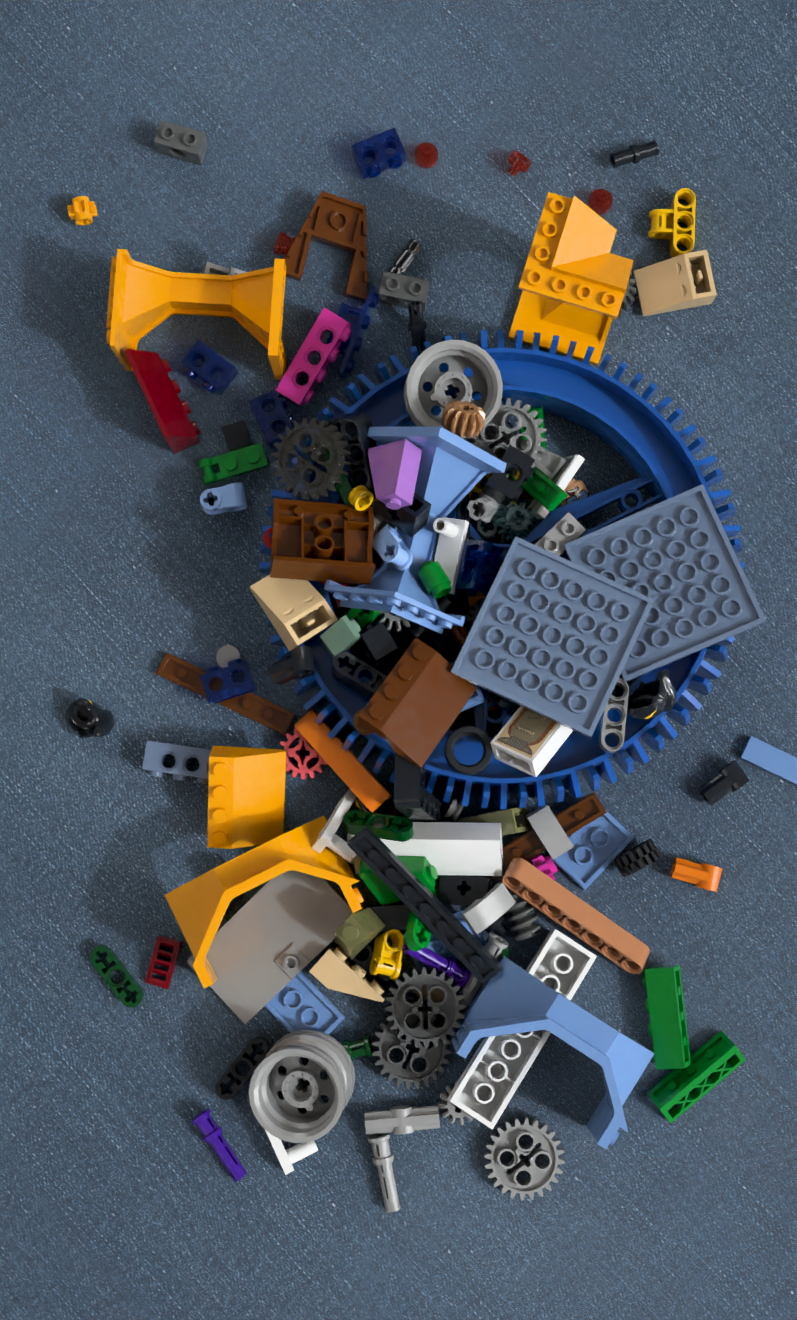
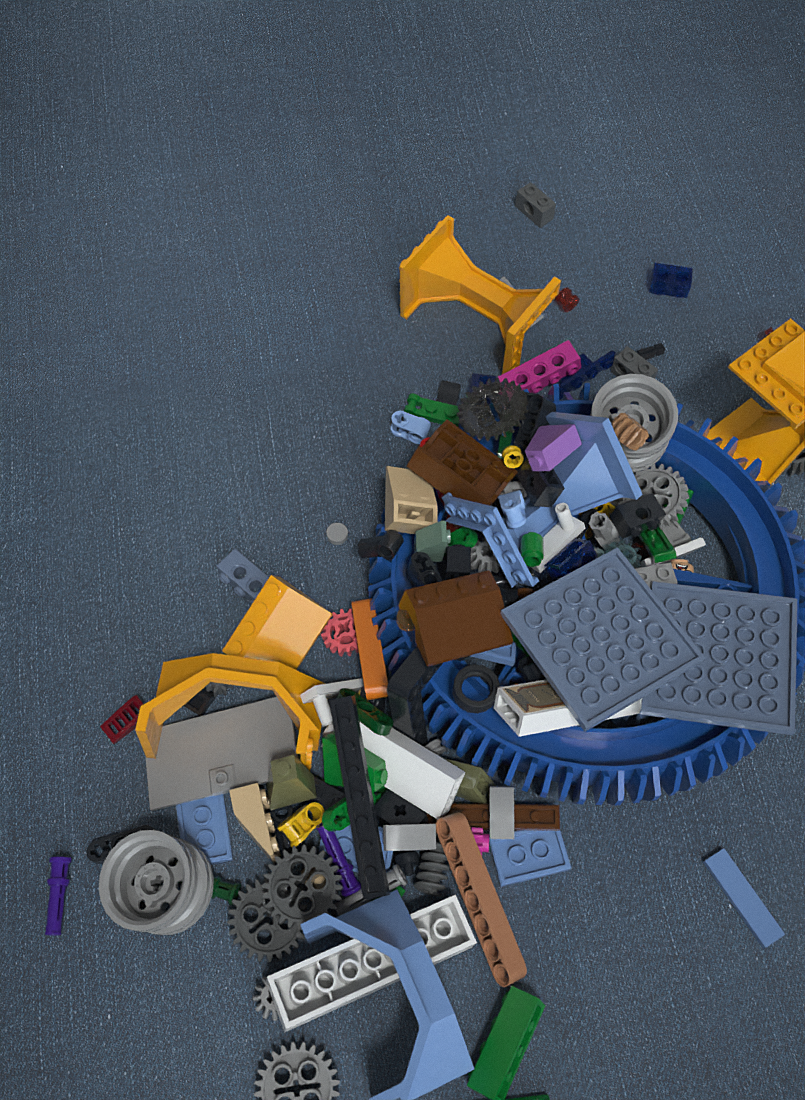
camera: 30 degrees right, 20 degrees down
black hair [65,698,115,739] -> none
light orange gear [67,196,98,225] -> none
dark green beam [90,946,144,1008] -> none
dark red slope [124,349,201,454] -> none
reddish brown tile [156,652,296,736] -> none
clear blue brick [181,339,238,395] -> none
clear blue brick [200,659,257,705] -> none
white piece [265,1130,318,1175] -> none
reddish brown wing [285,191,369,303] -> none
light grey piece [364,1105,440,1135] -> none
light grey pin [368,1133,401,1213] -> none
clear red tile [415,143,438,169] -> none
light grey beam [599,678,629,753] -> none
black tyre [613,839,661,877] -> none
black hair [627,669,677,720] -> none
orange piece [670,857,722,892] -> none
black piece [698,760,750,806] -> none

